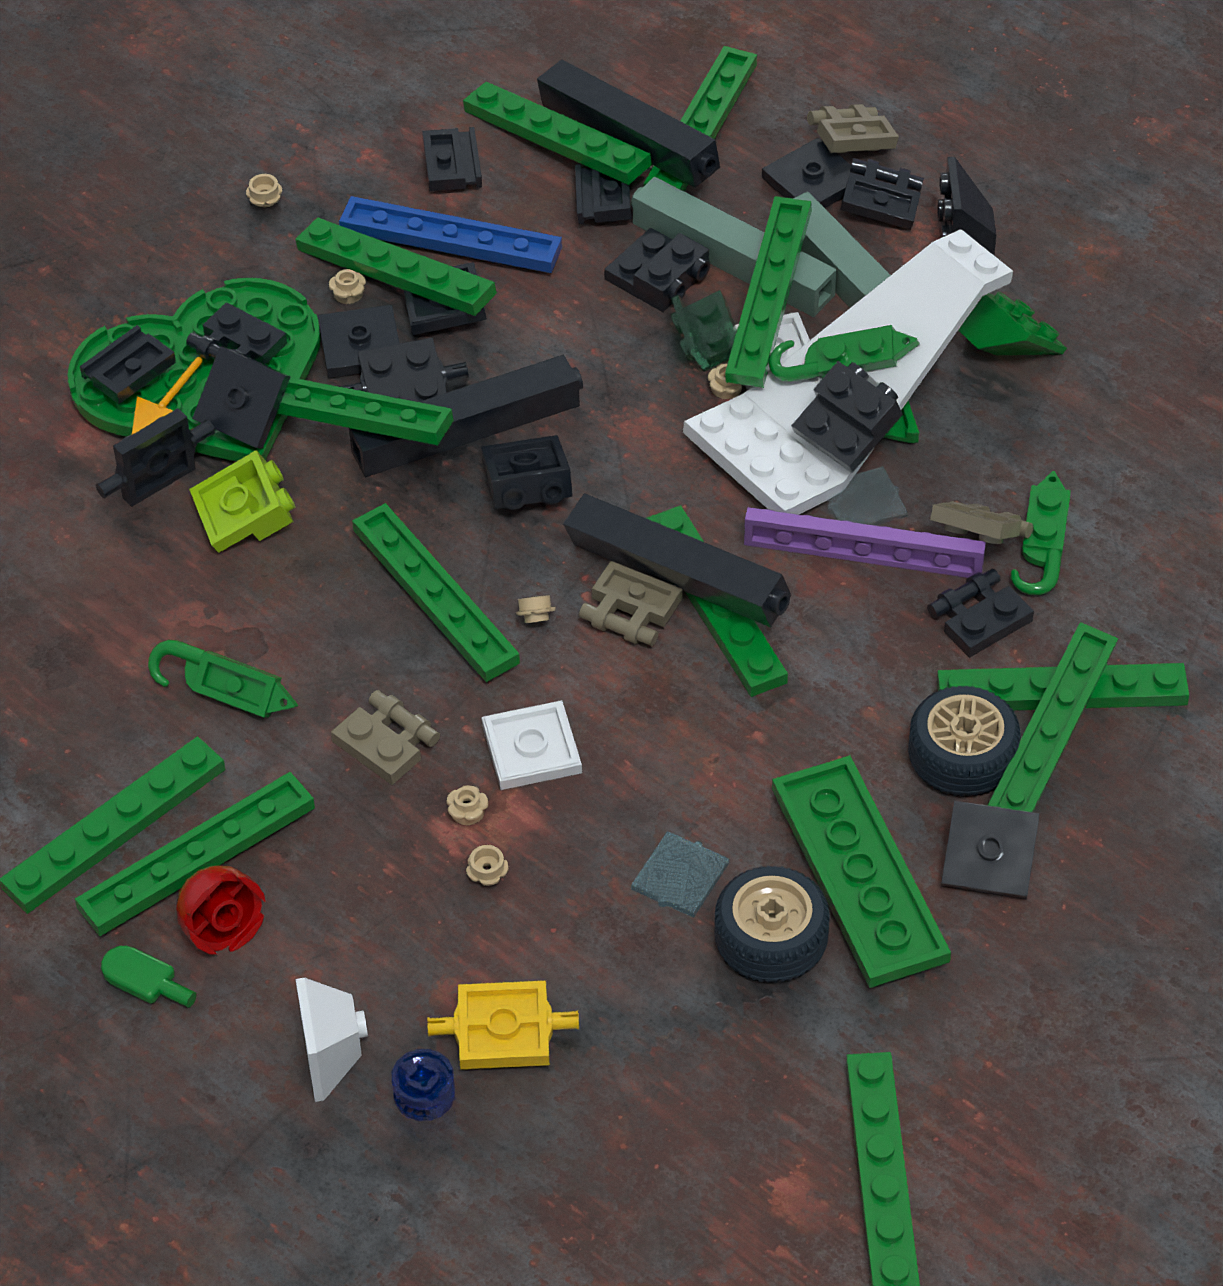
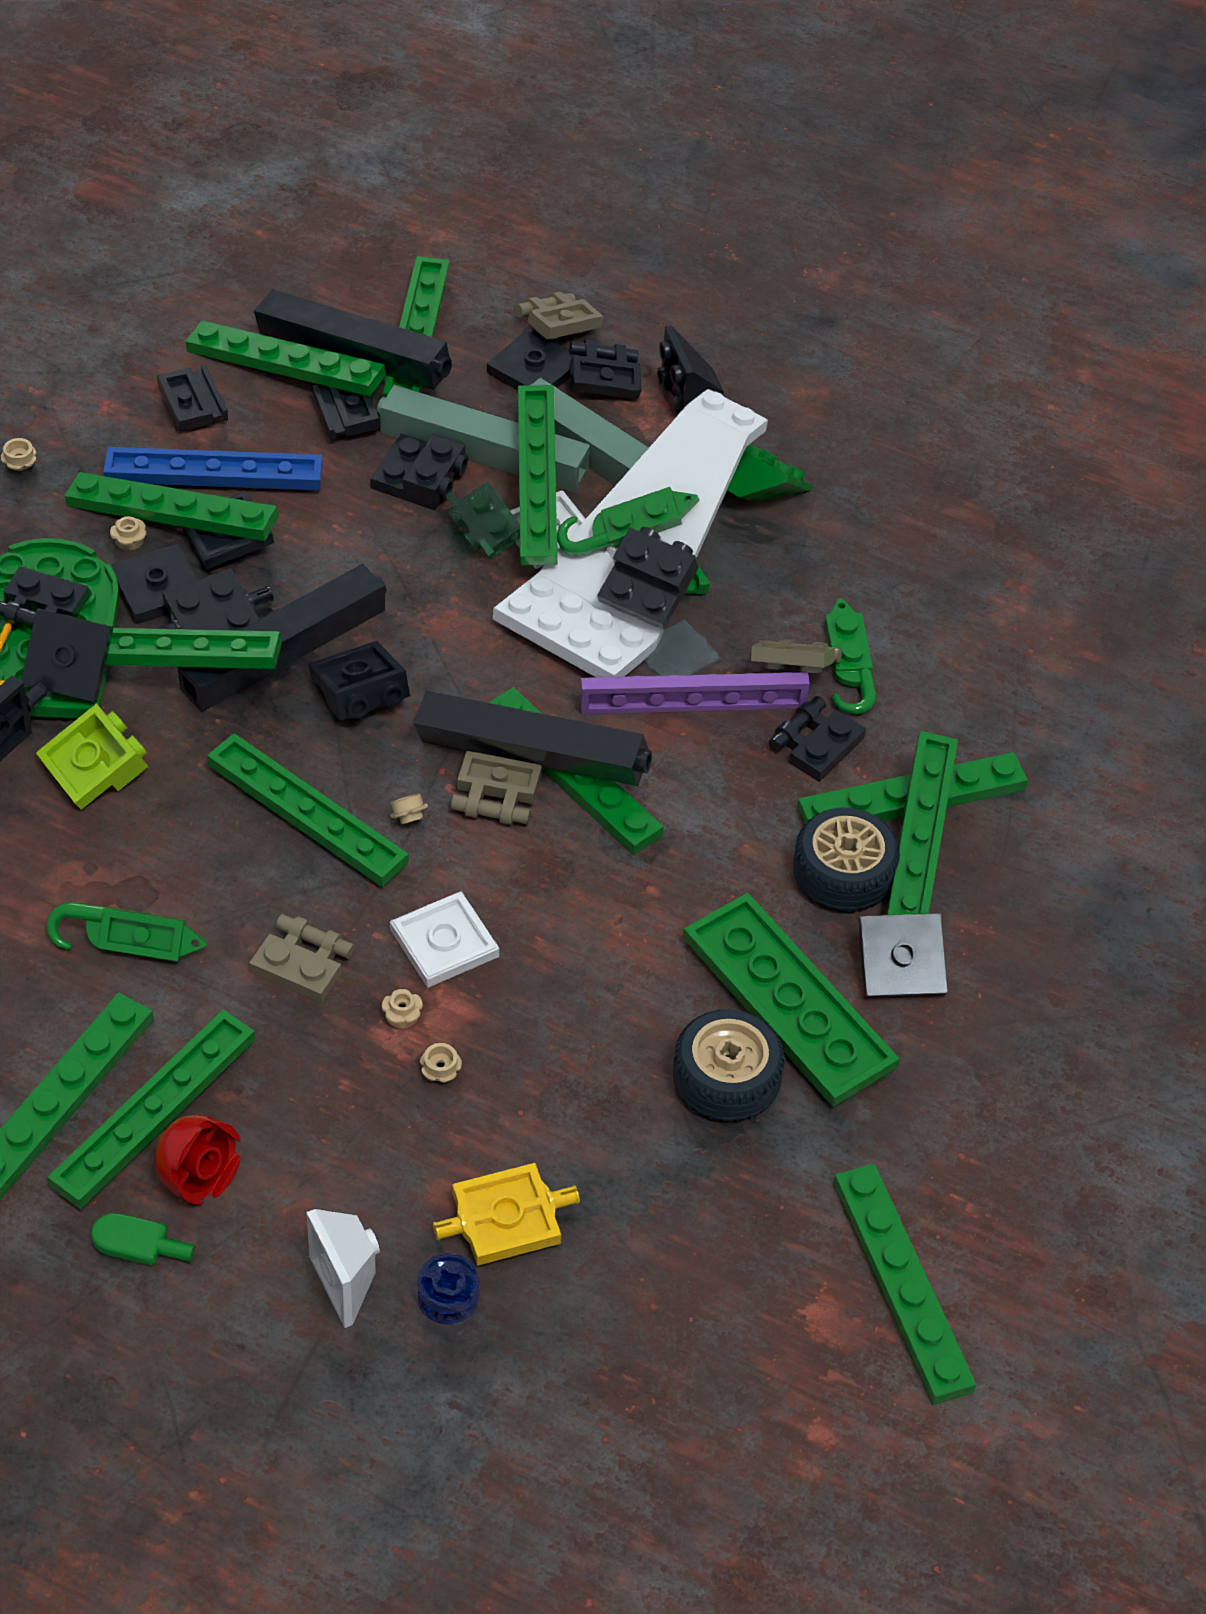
camera: 20 degrees left, 0 degrees up
clear light blue piece [631,831,729,918] -> none
tan plate [708,364,742,399] -> none

